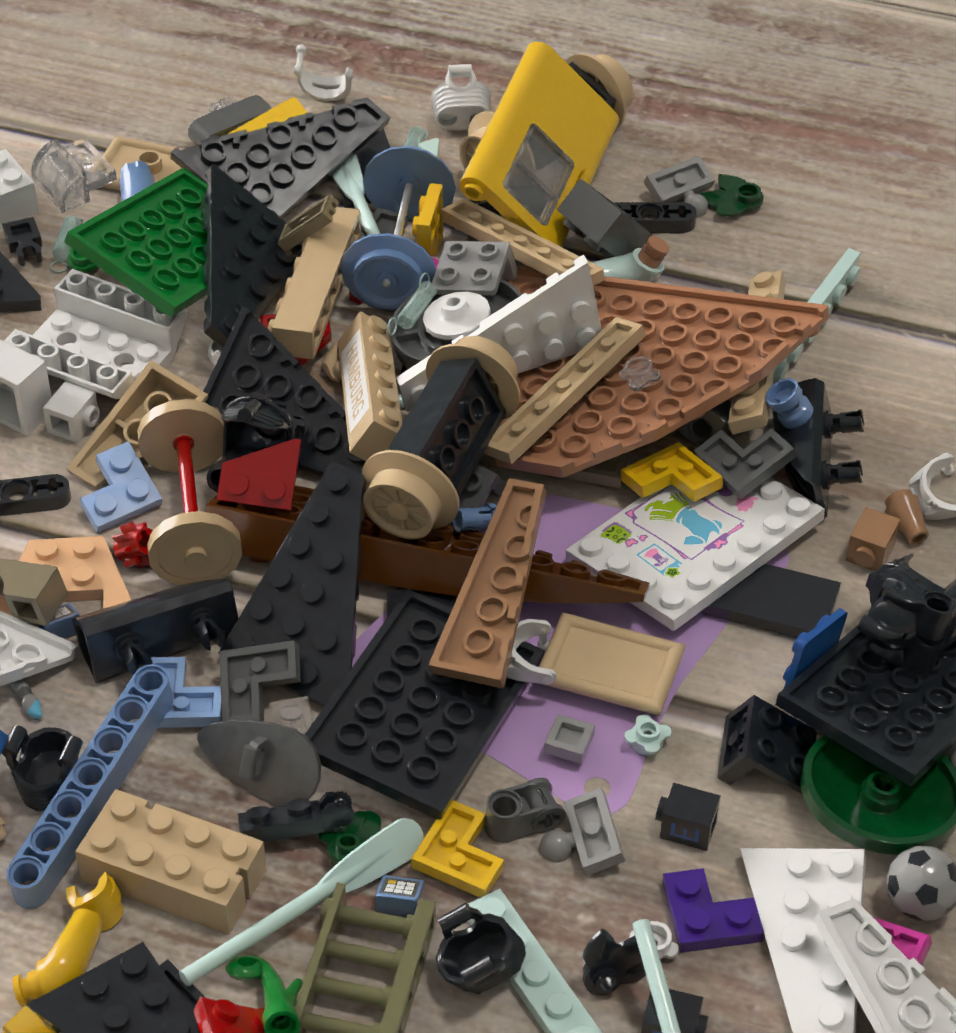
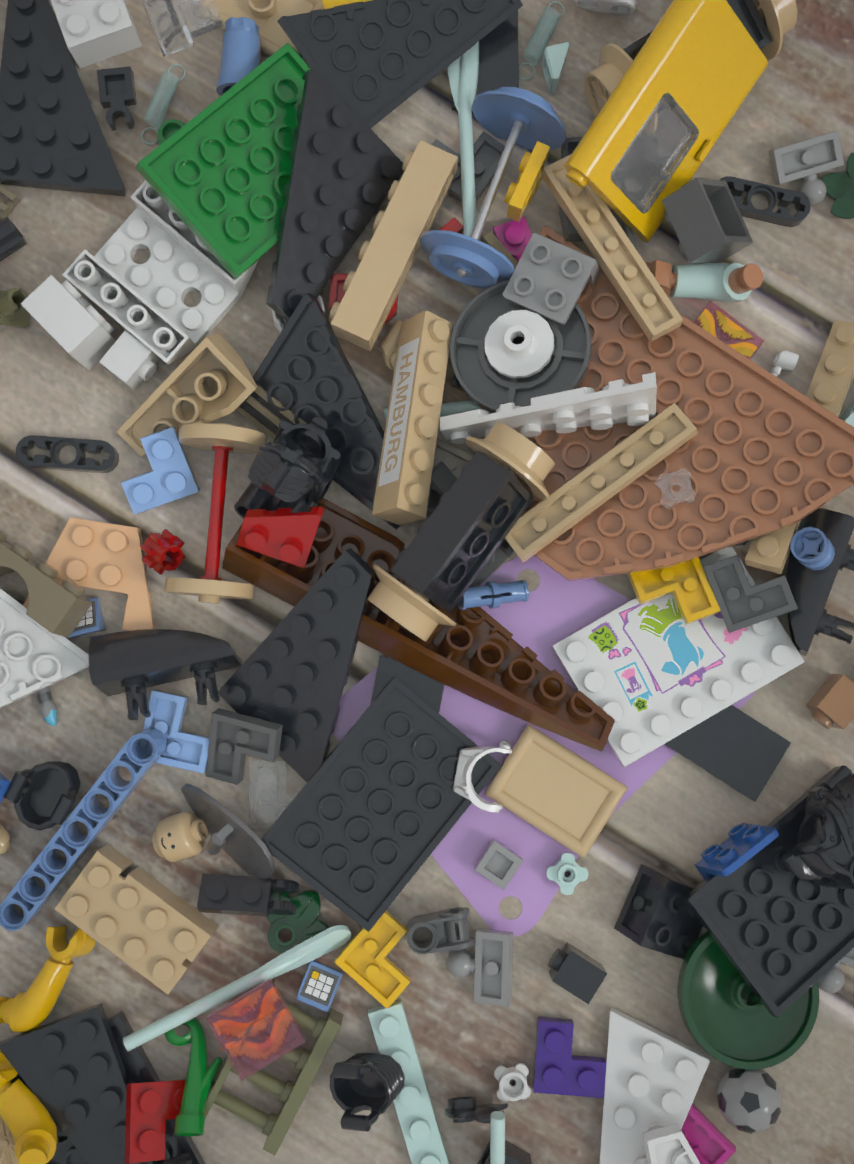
camera: 15 degrees right, 40 degrees up
dark tan tile [278,194,339,252] -> none
light aqua piece [387,273,437,336] -> none
medium nougat wing [429,478,546,688] -> none
none -> tan head [152,811,208,862]
none -> clear pink slope [206,978,306,1081]

